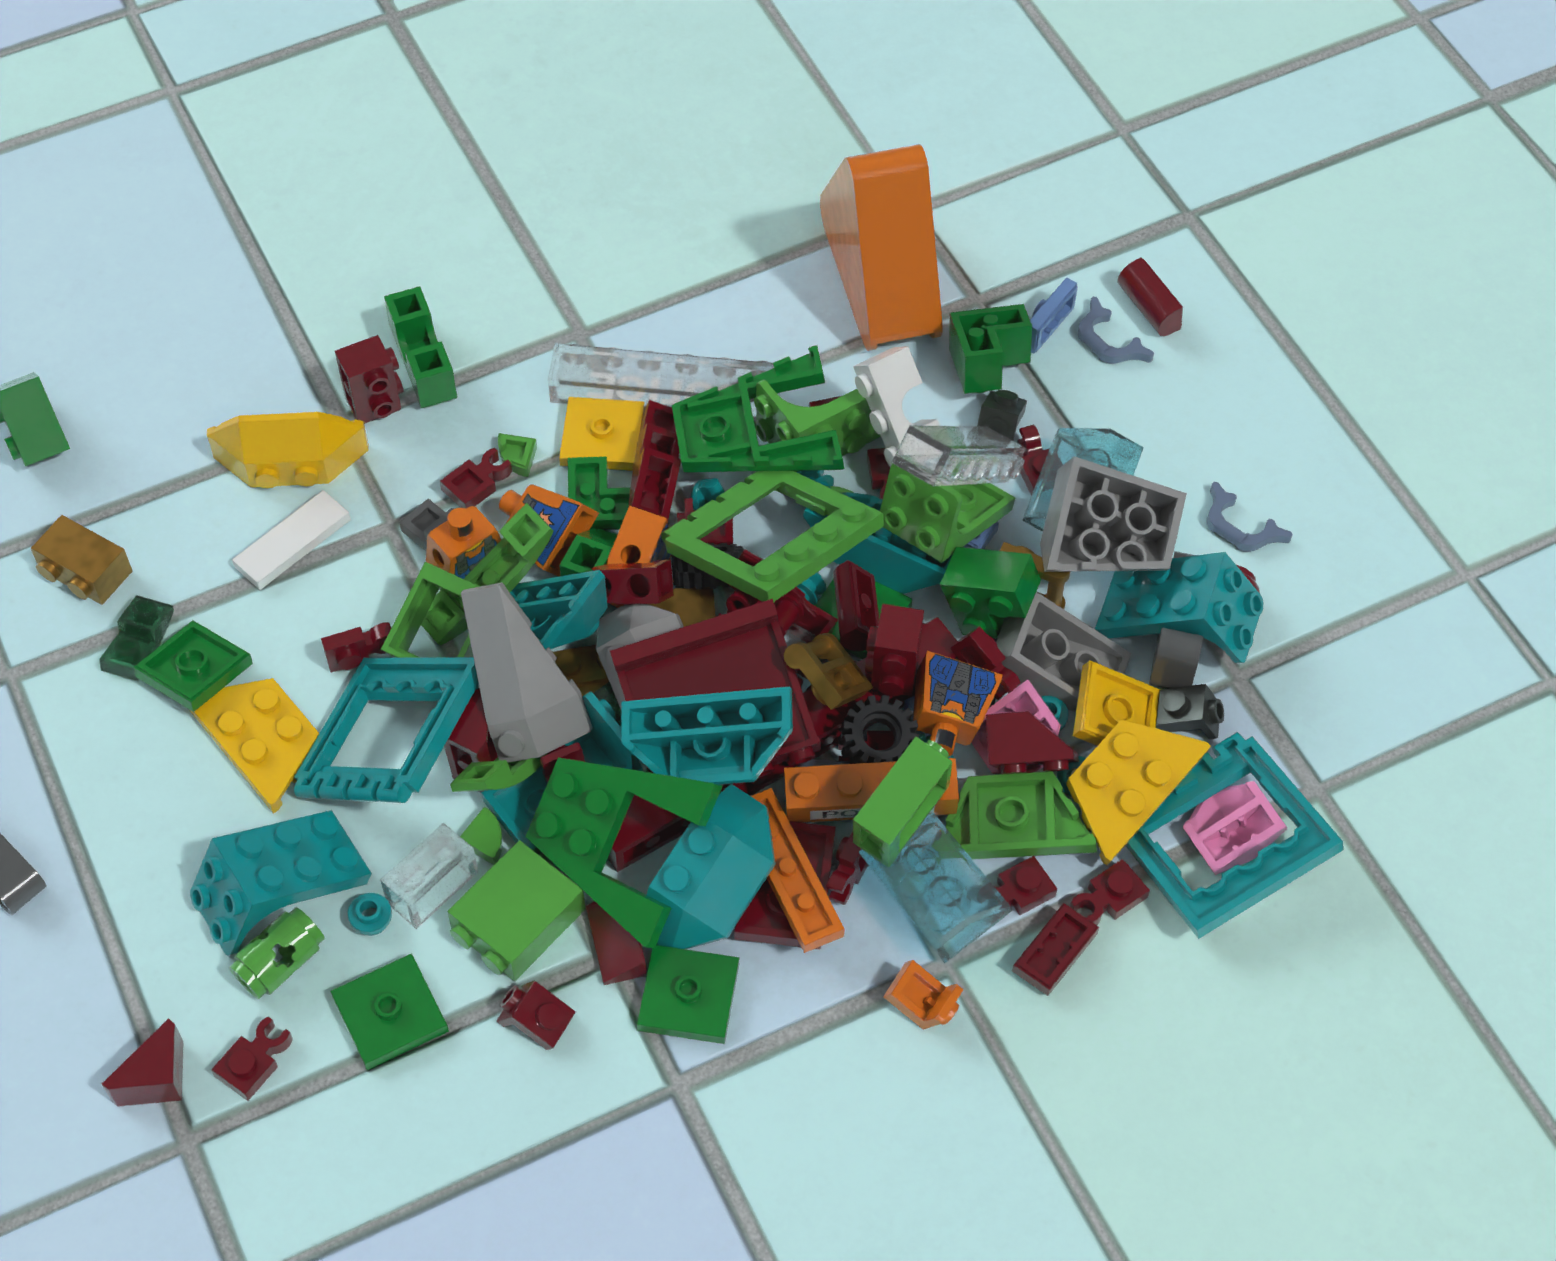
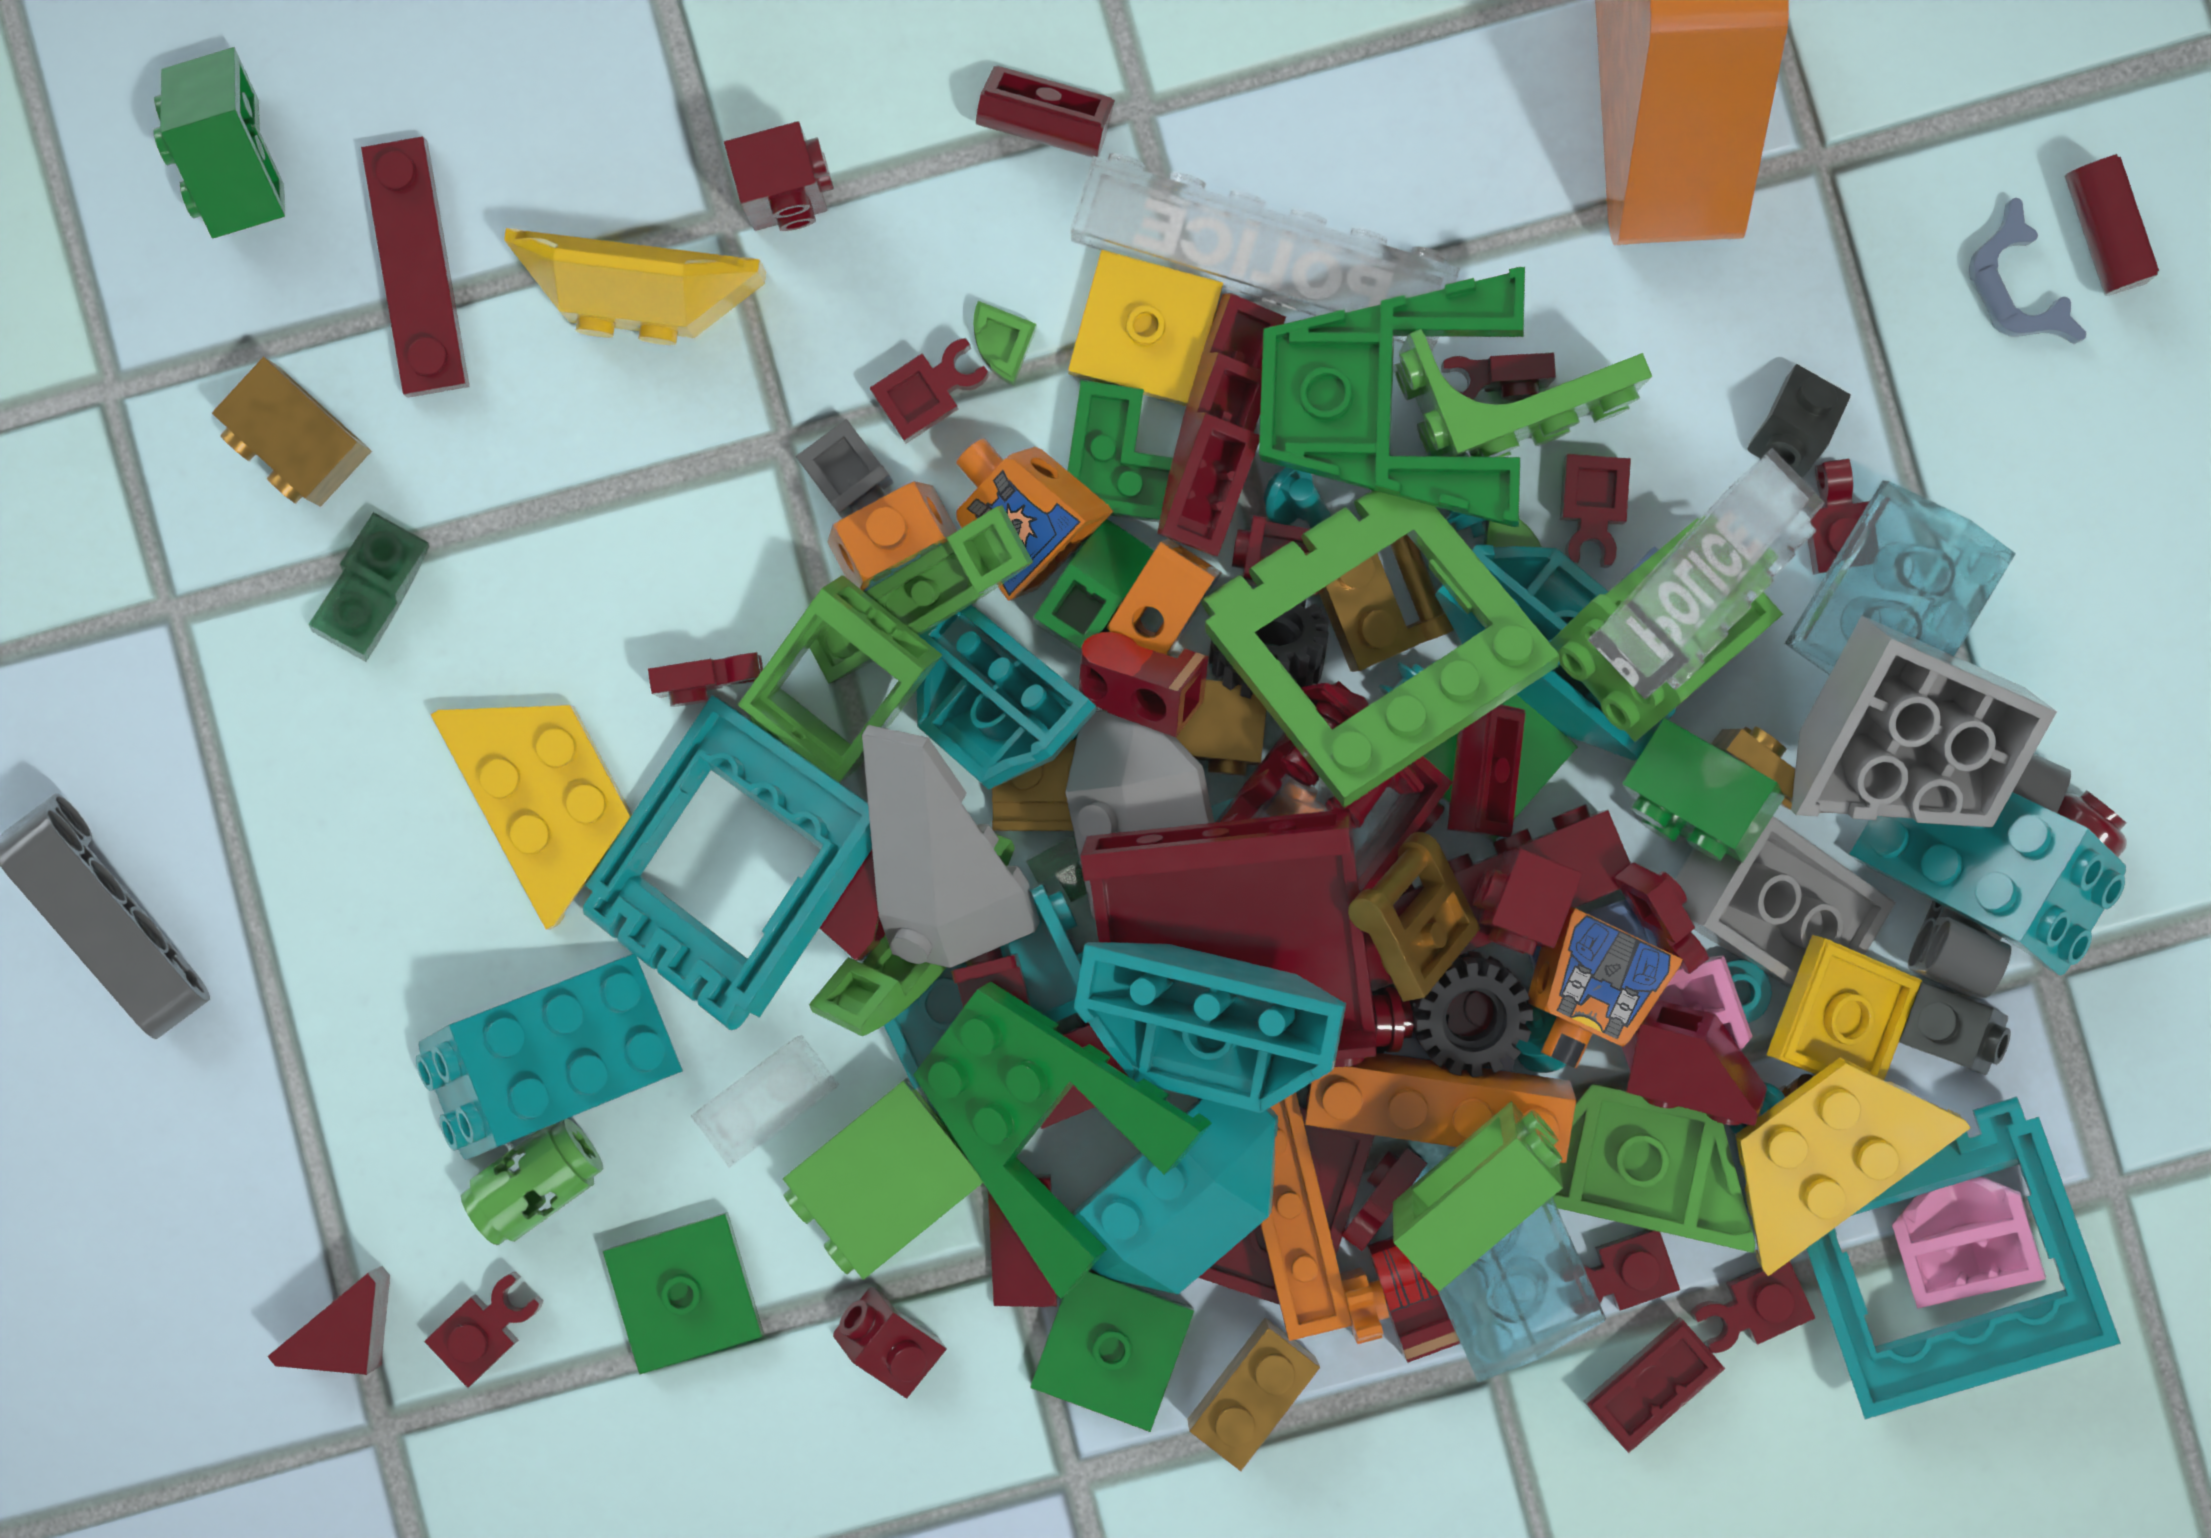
camera: 15 degrees right, 30 degrees up
green plate [133,620,253,712] -> none
white tile [232,490,351,590] -> none
teal plate [348,893,392,936] -> none
green arch [384,286,457,408] -> none
bright green tile [459,807,502,865] -> none
white arch [853,346,952,470] -> none
orange bracket [883,960,963,1030] -> none
green brick [949,304,1032,394] -> none
medium blue plate [1030,277,1078,354] -> none
sand blue helmet [1207,482,1293,552] -> none
none -> dark red plate [361,136,470,398]
none -> dark red brick [976,66,1115,159]
none -> pearl gold piece [1187,1318,1320,1471]
none -> pearl gold plate [1305,534,1454,672]
none -> orange plate [1340,1267,1389,1344]
none -> leg [1367,1236,1462,1363]
none -> dark red plate [1372,987,1413,1053]

